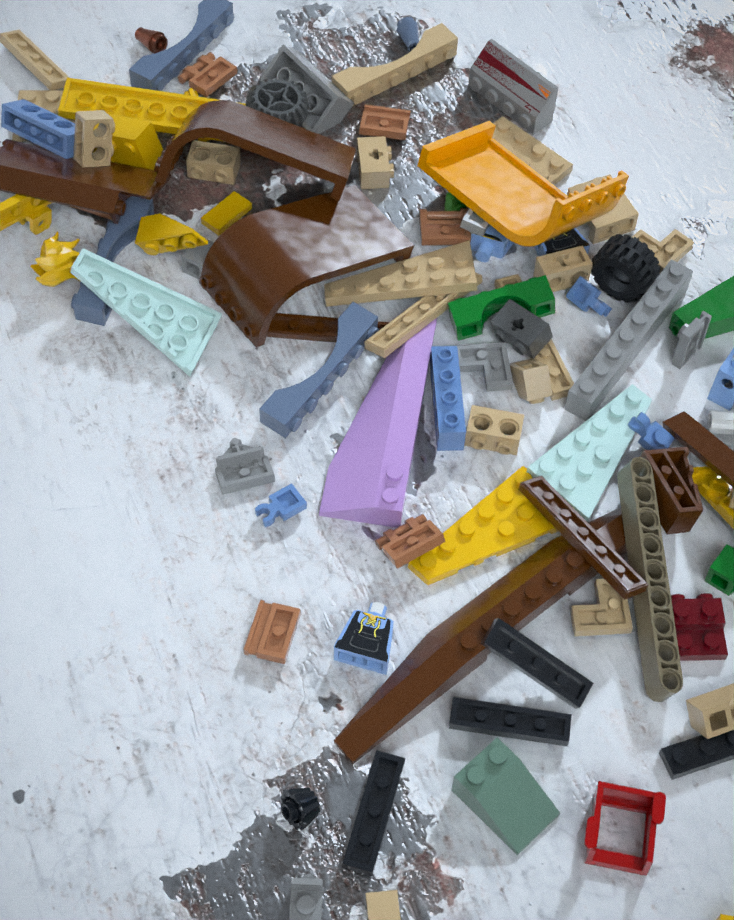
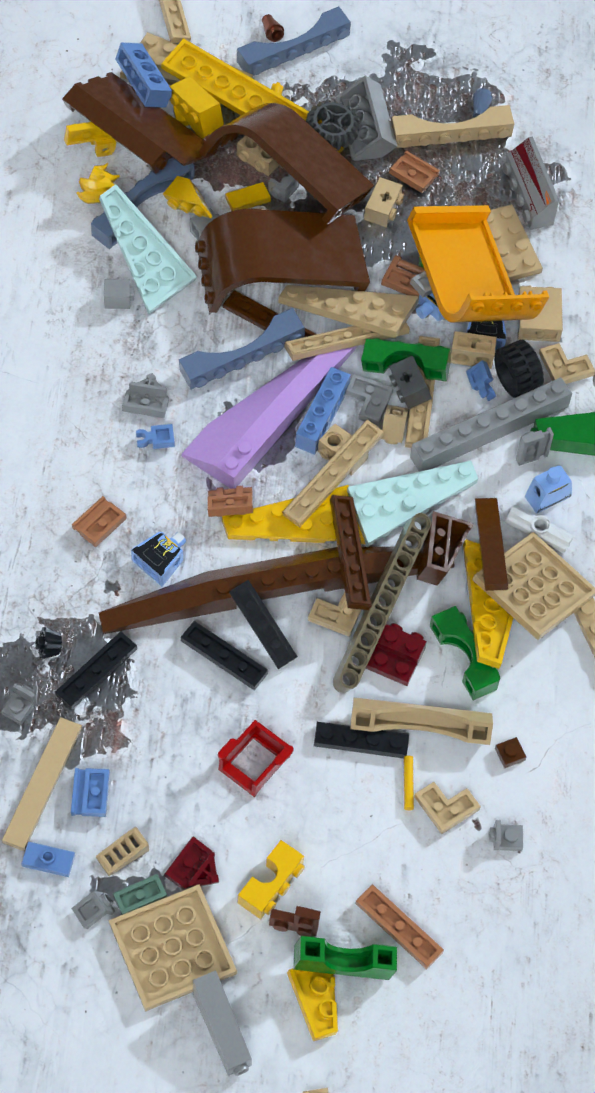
camera: 25 degrees right, 5 degrees up
tan brick [73,110,115,167] -> none
nougat plate [178,52,237,97] -> none
sand green slope [451,738,560,855] -> none
medium blue plate [627,412,675,450] -> none
none -> light grey brick [104,279,134,309]
none -> light grey bracket [268,174,299,202]
none -> tan tile [282,420,384,528]

